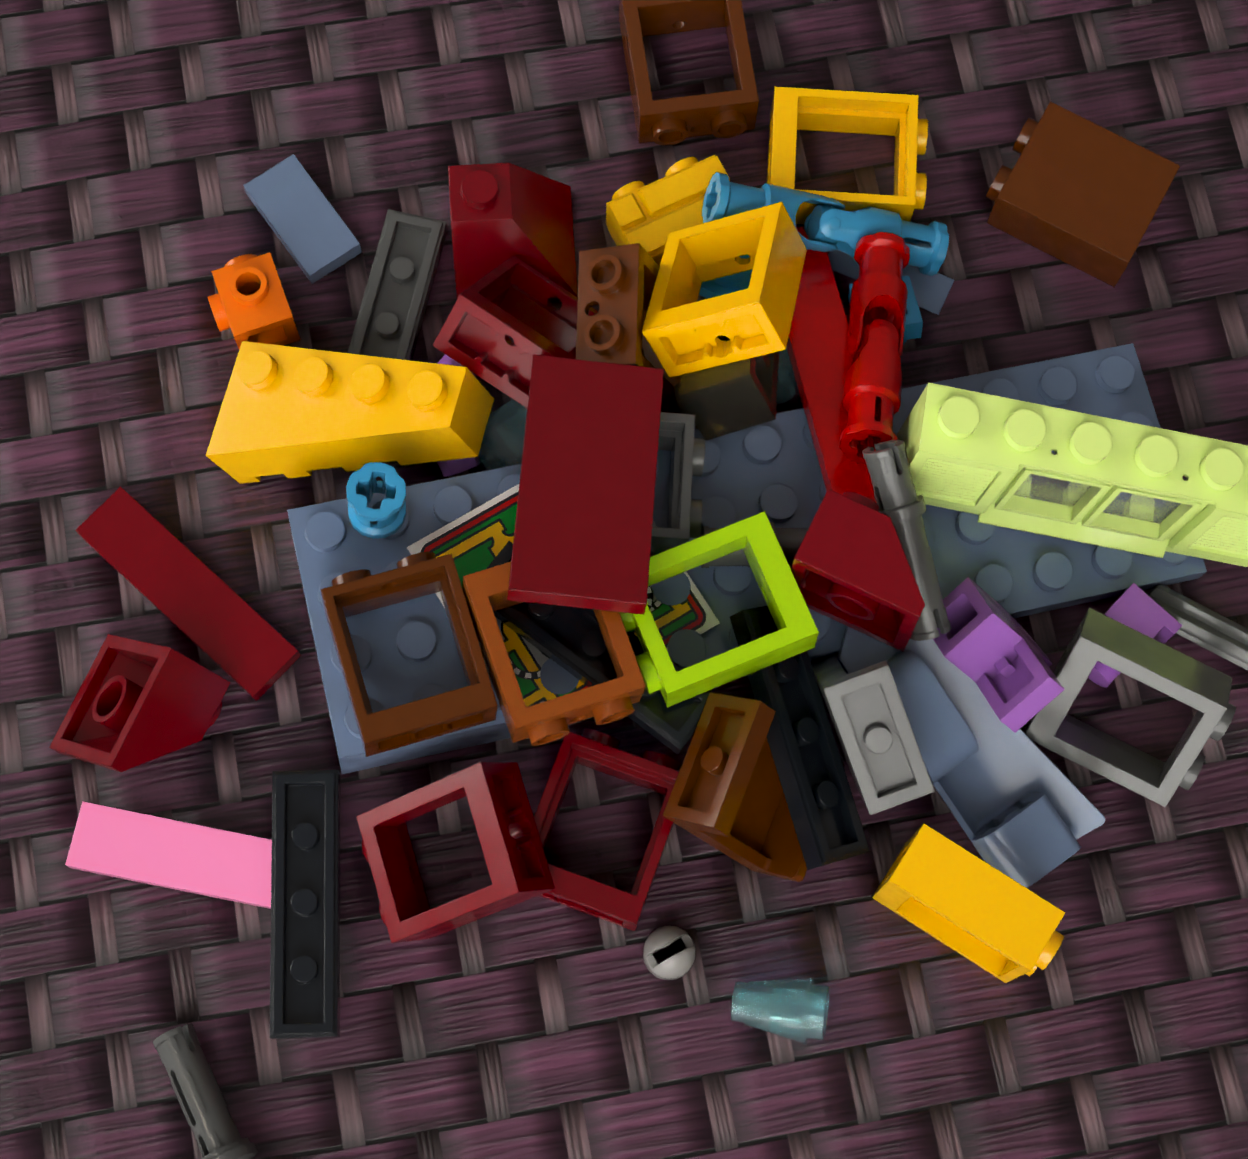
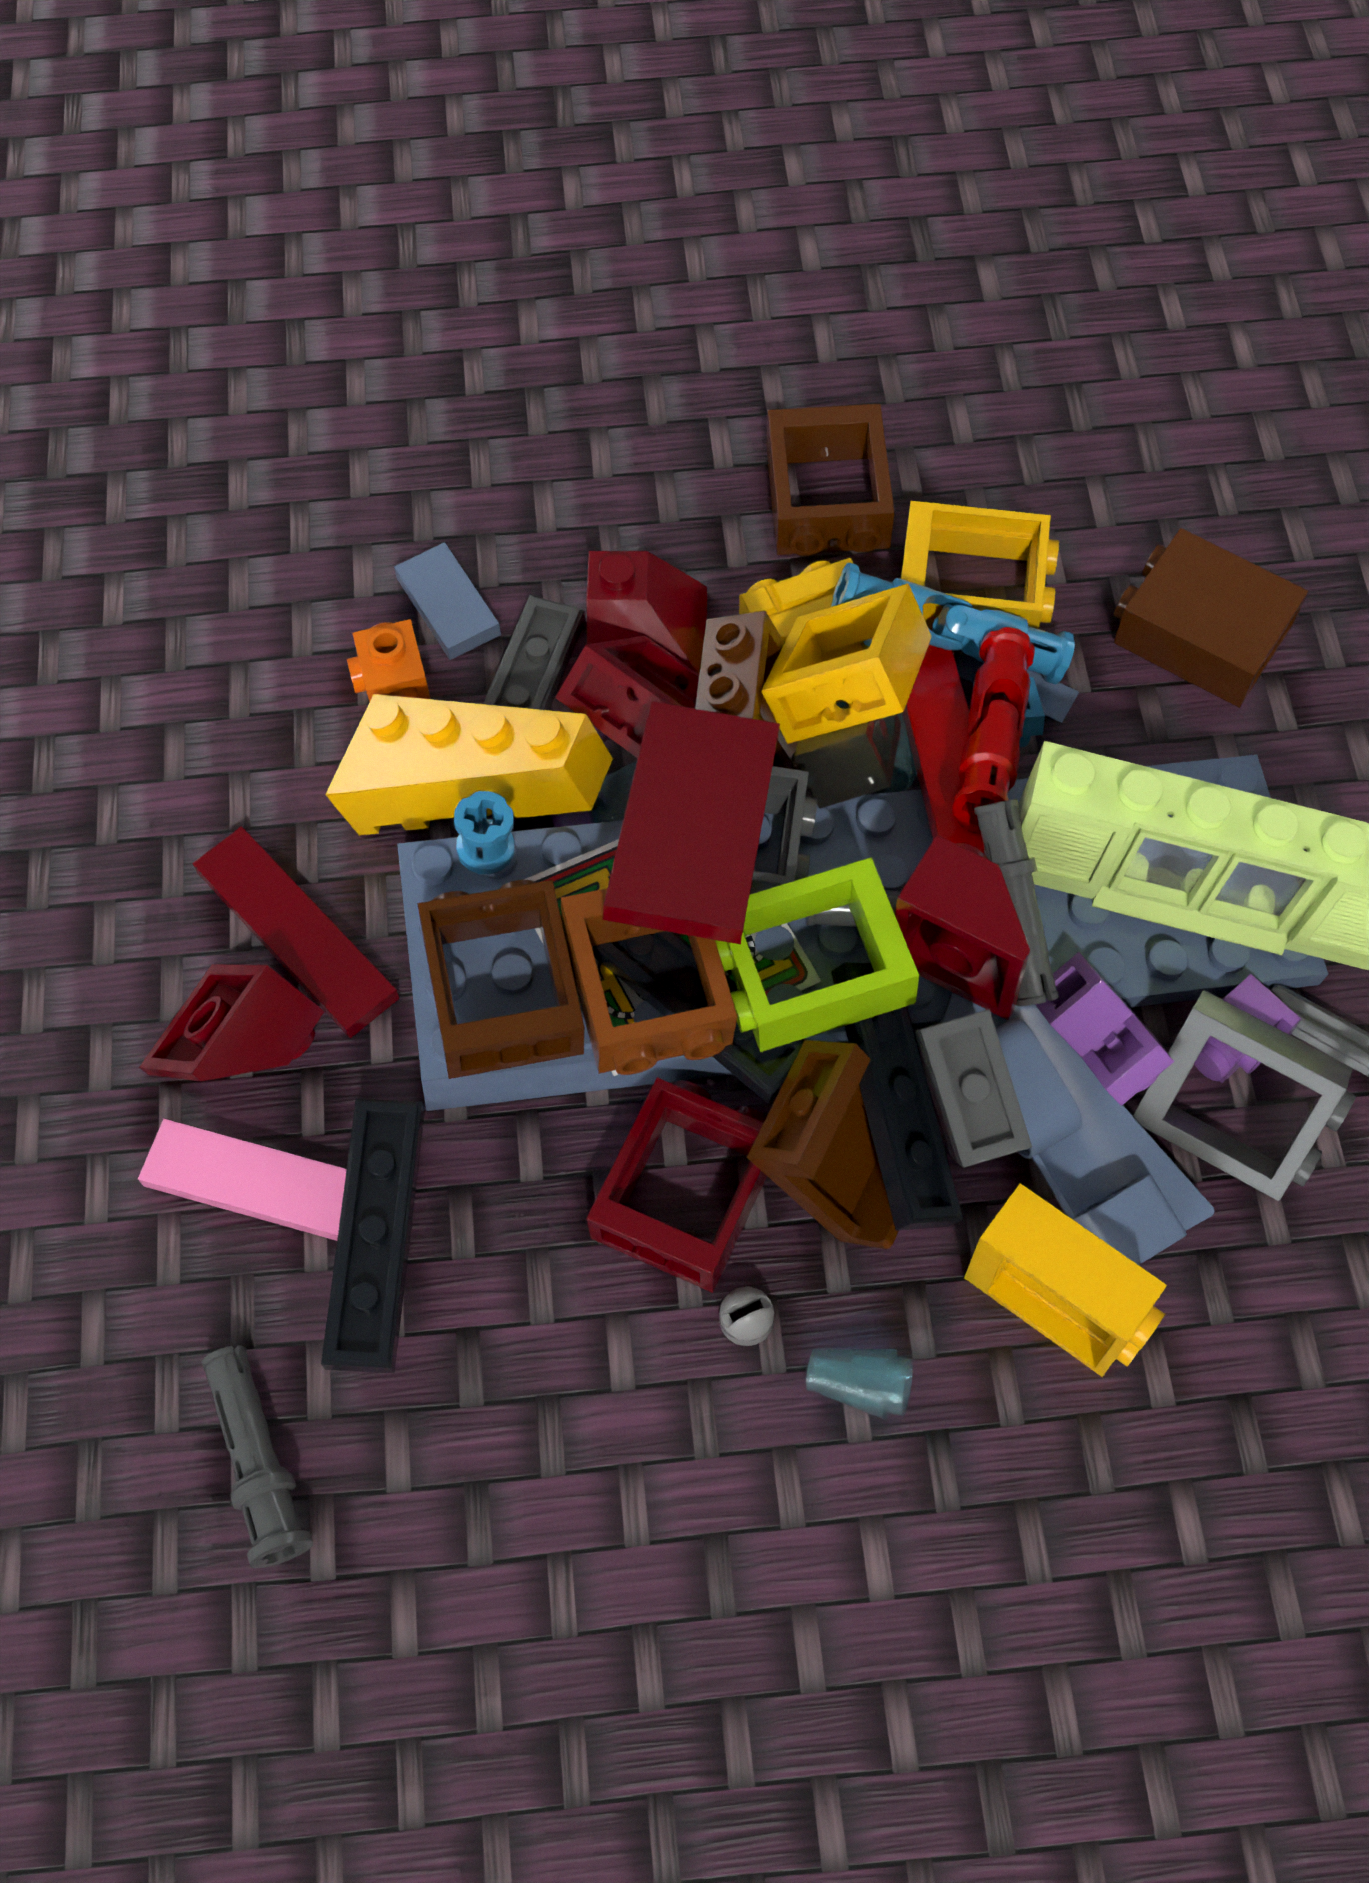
camera: 10 degrees right, 10 degrees down
dark red window [356,762,555,943] -> none

